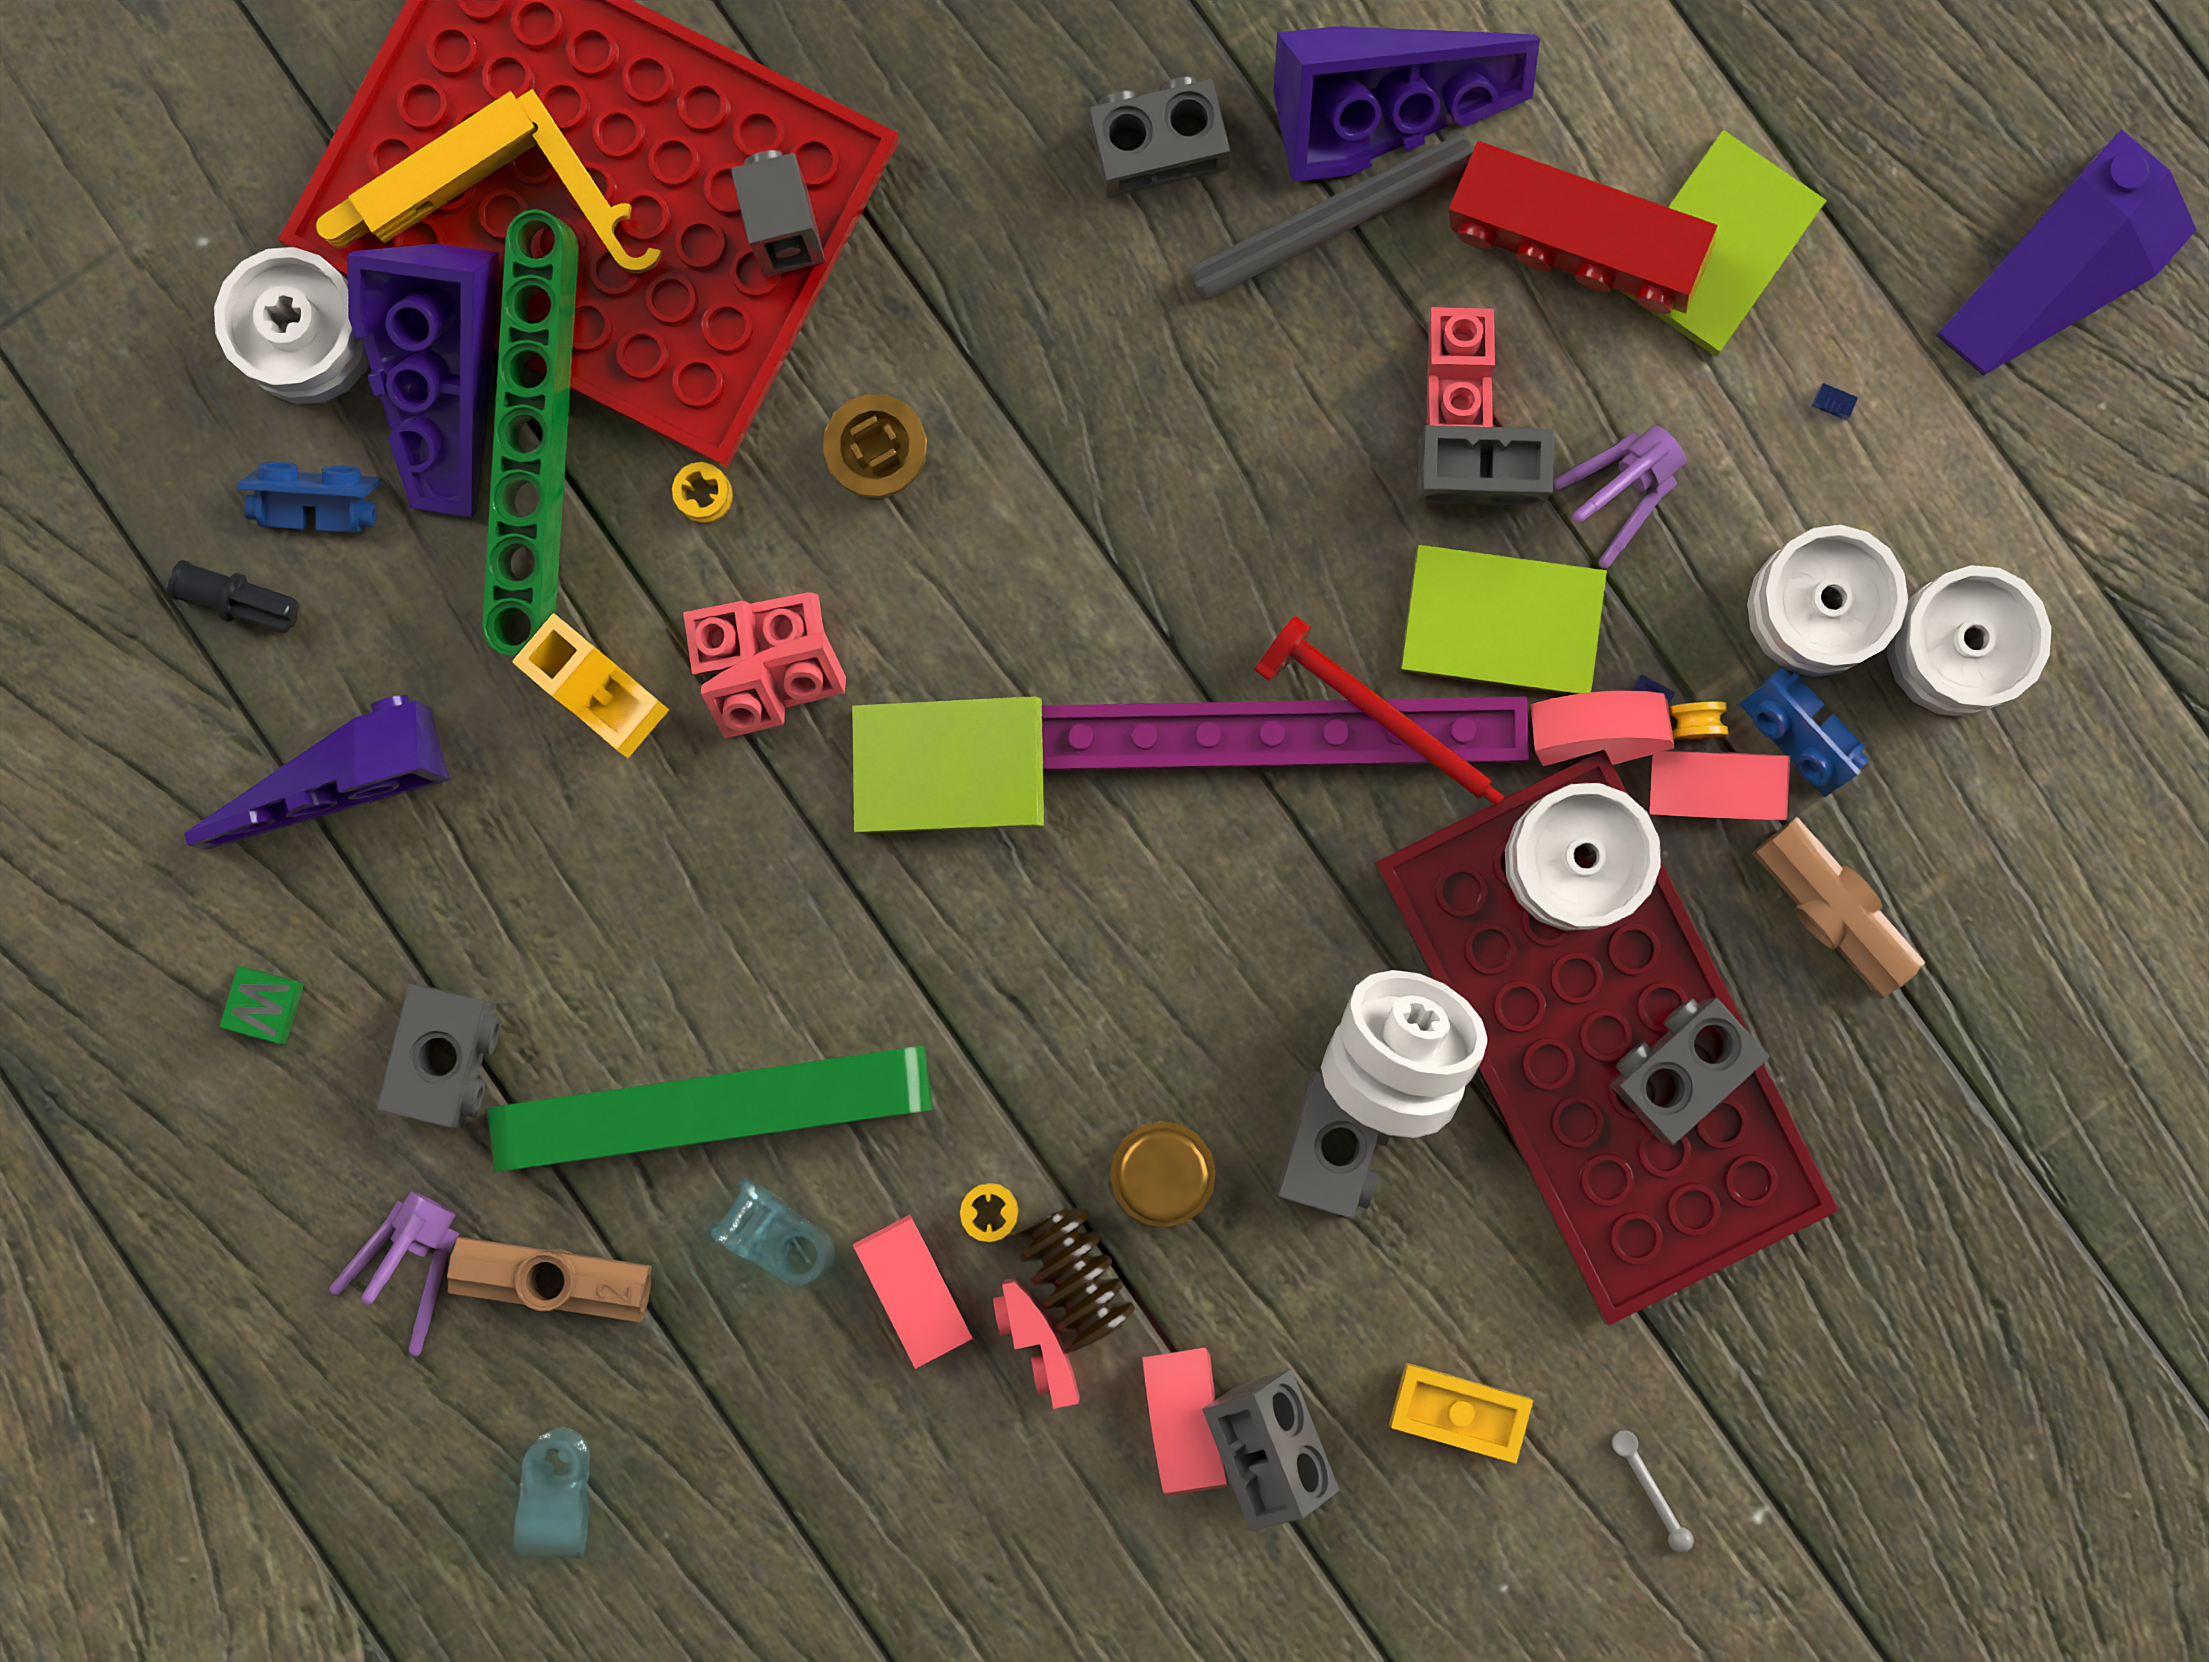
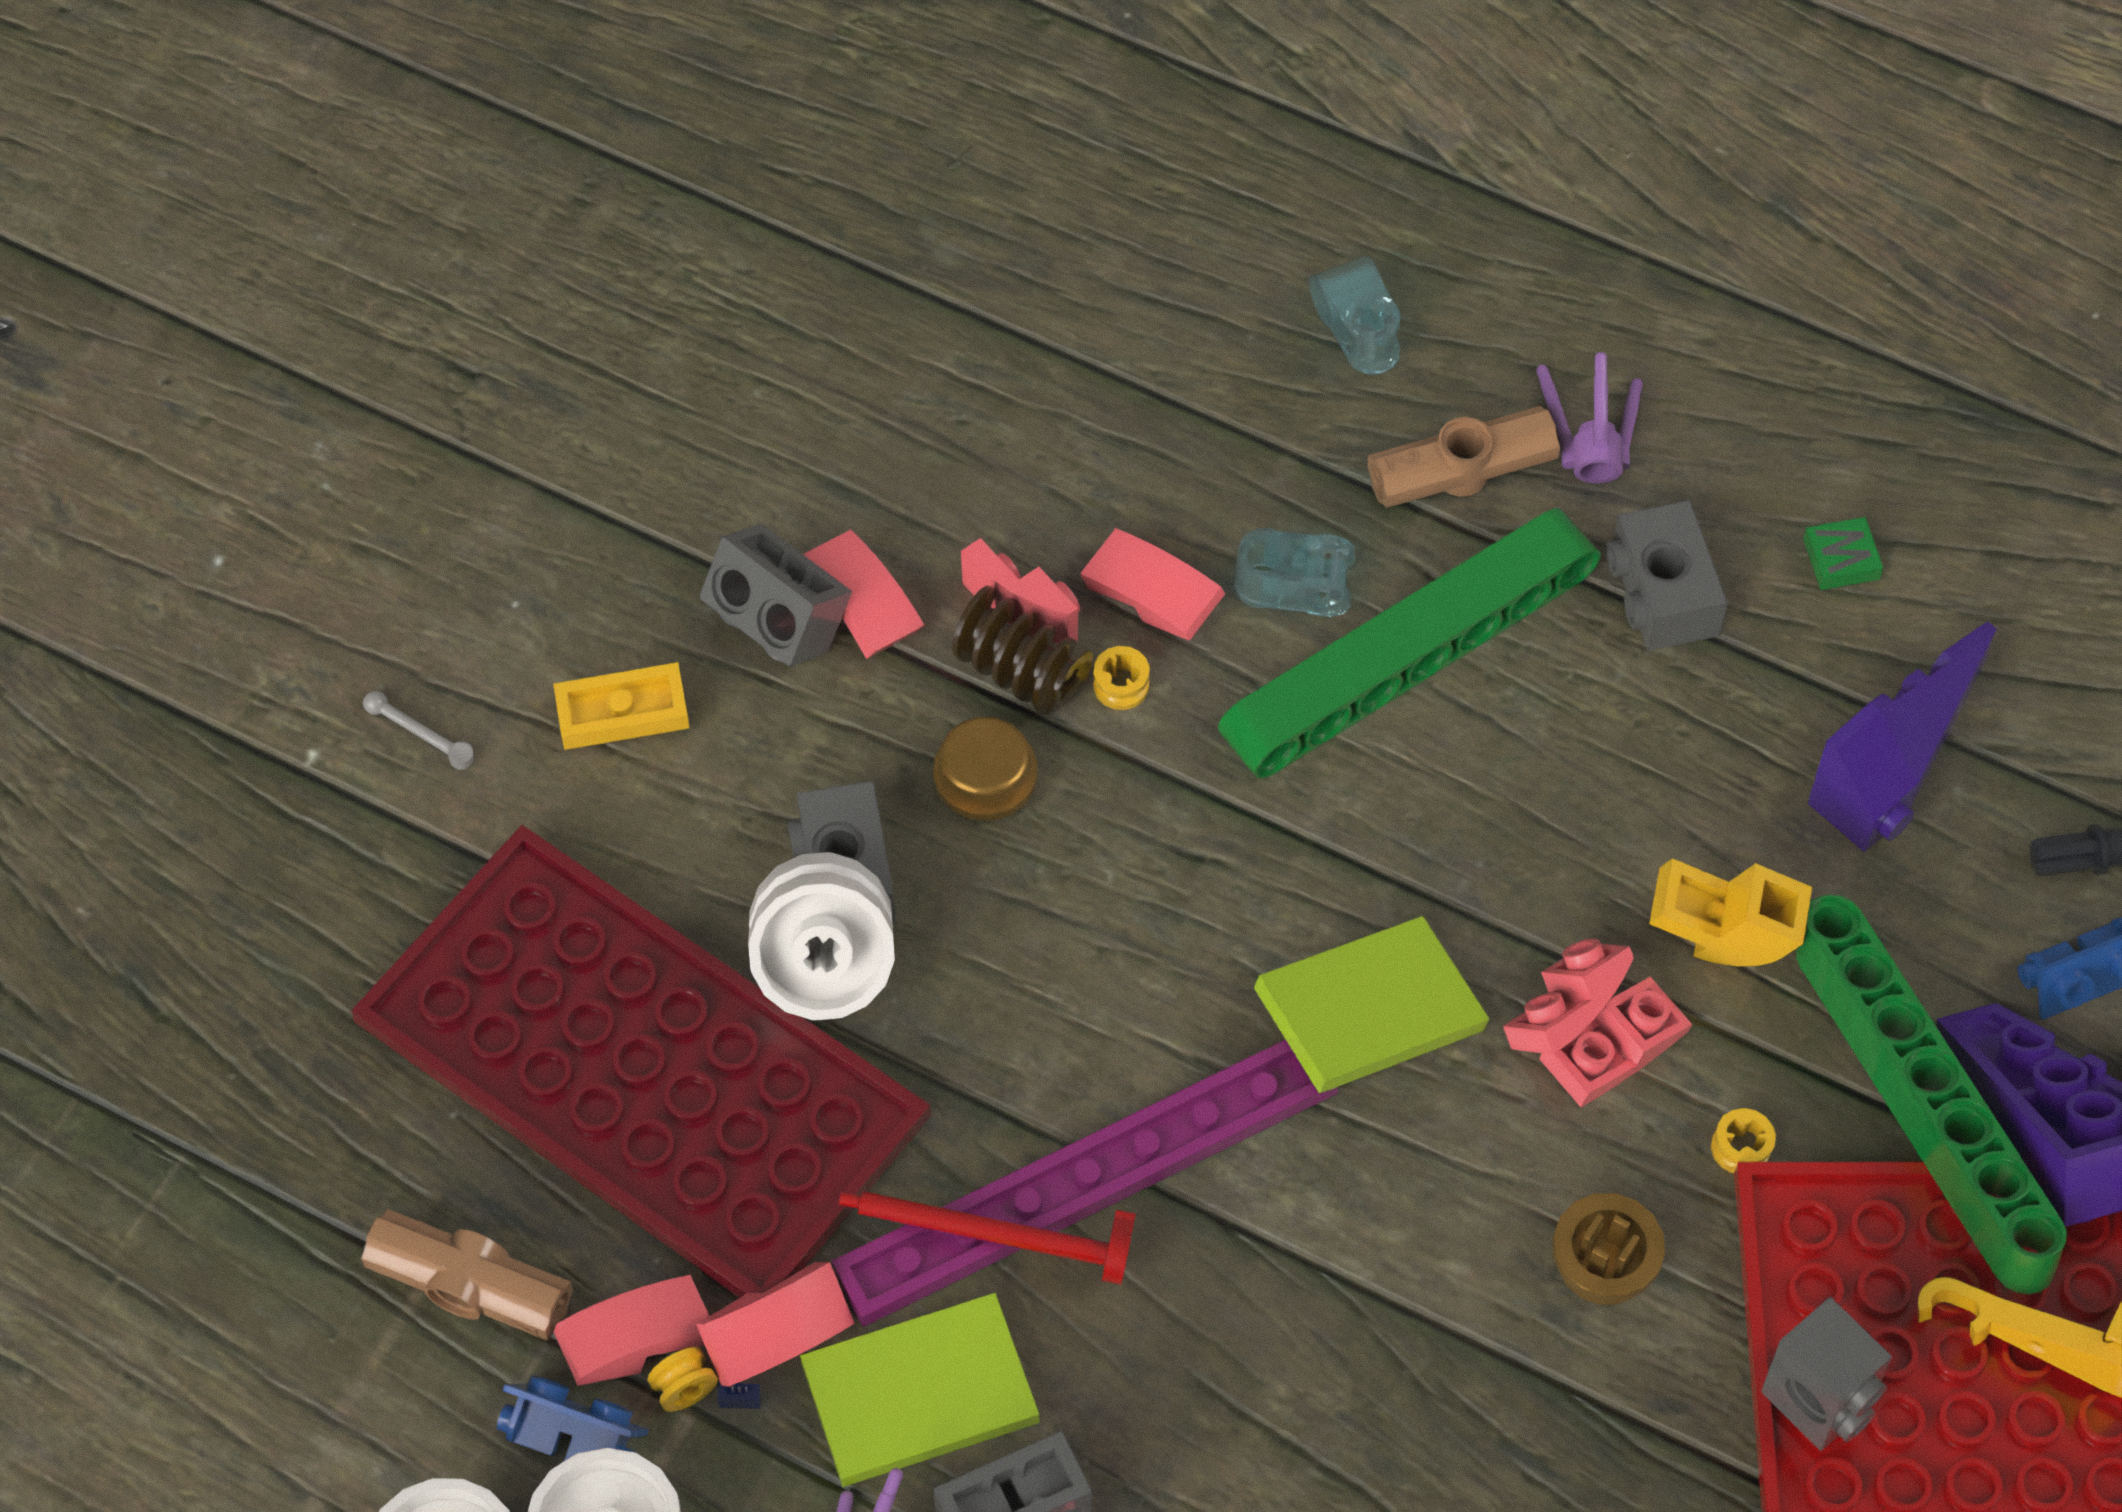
camera: 150 degrees right, 25 degrees down
white wheel [1505,783,1661,931] -> none
dark grey brick [1610,998,1770,1145] -> none

